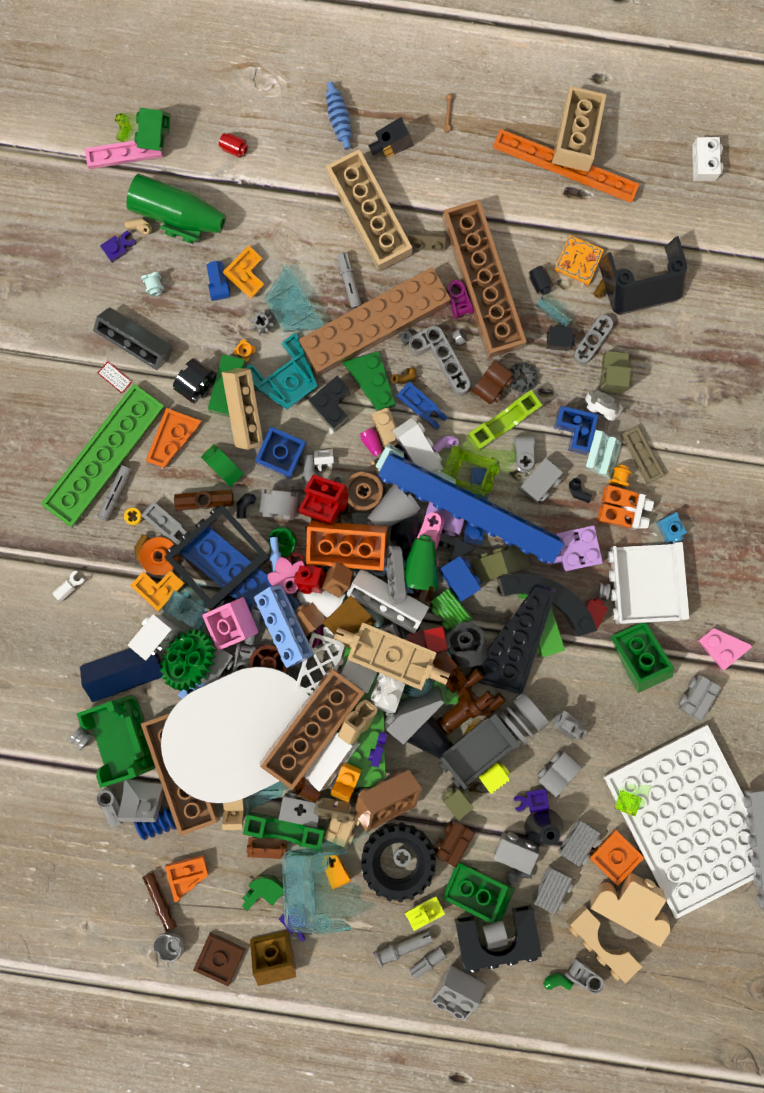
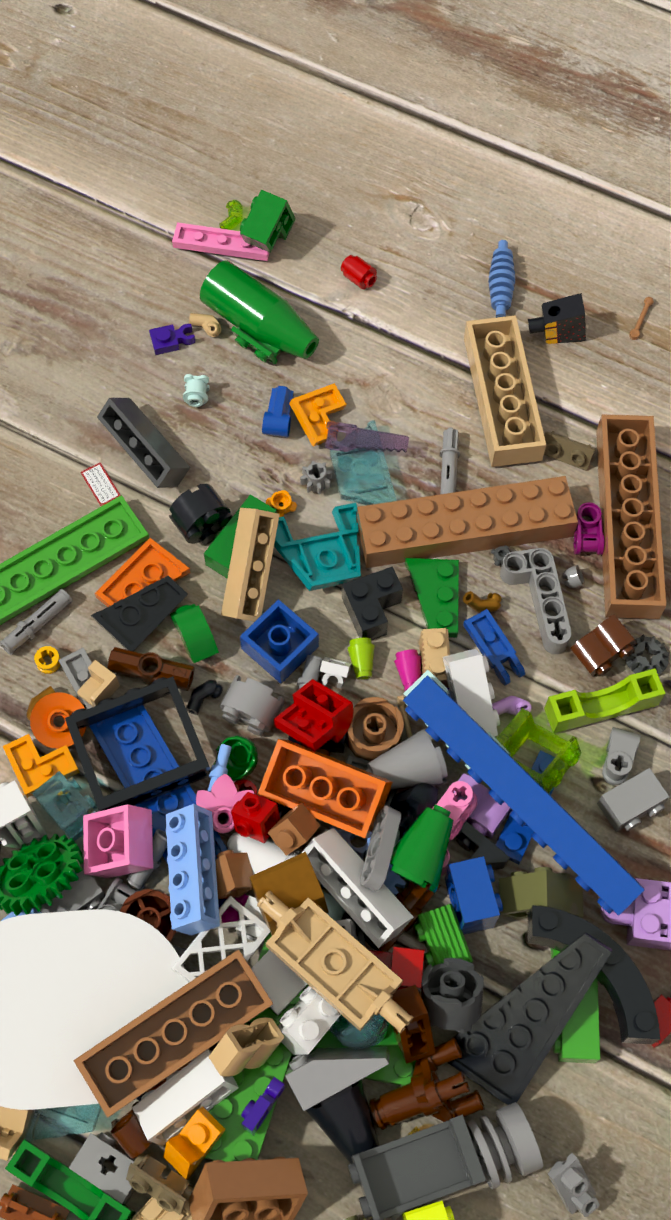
camera: 20 degrees right, 20 degrees down
none -> tan panel [77,660,120,707]
none -> black wing [91,576,188,652]
none -> clear purple piece [325,421,409,453]
none -> lime cone [347,638,375,680]

